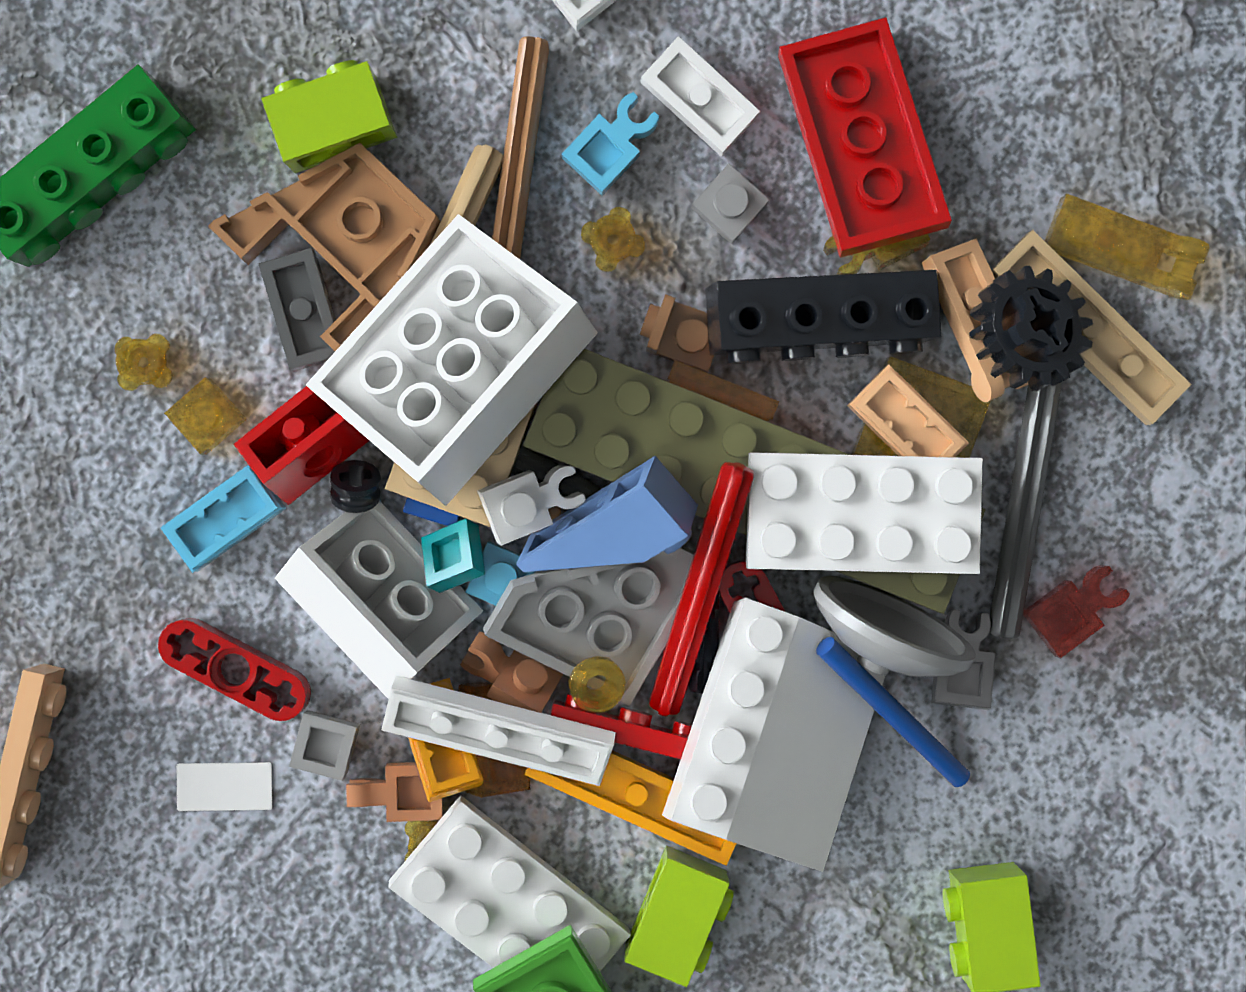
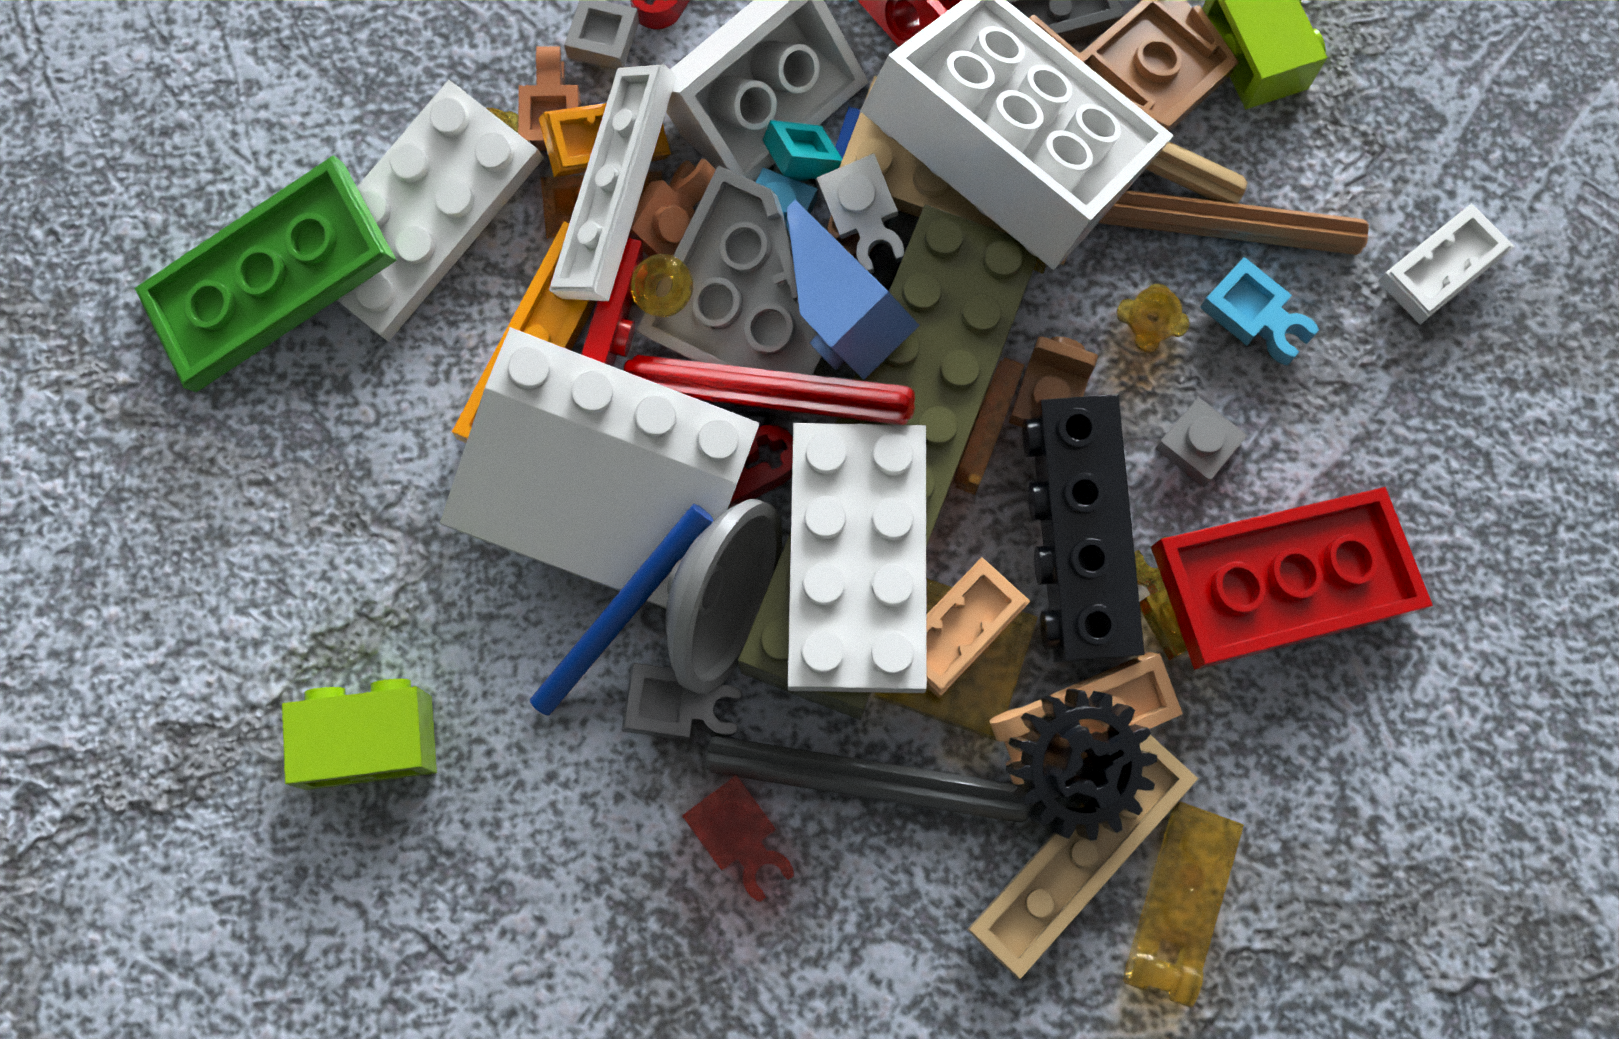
camera: 85 degrees right, 15 degrees down
black bush [330,460,381,513] -> none
lime brick [625,845,734,987] -> none
white plate [641,36,760,157] -> none

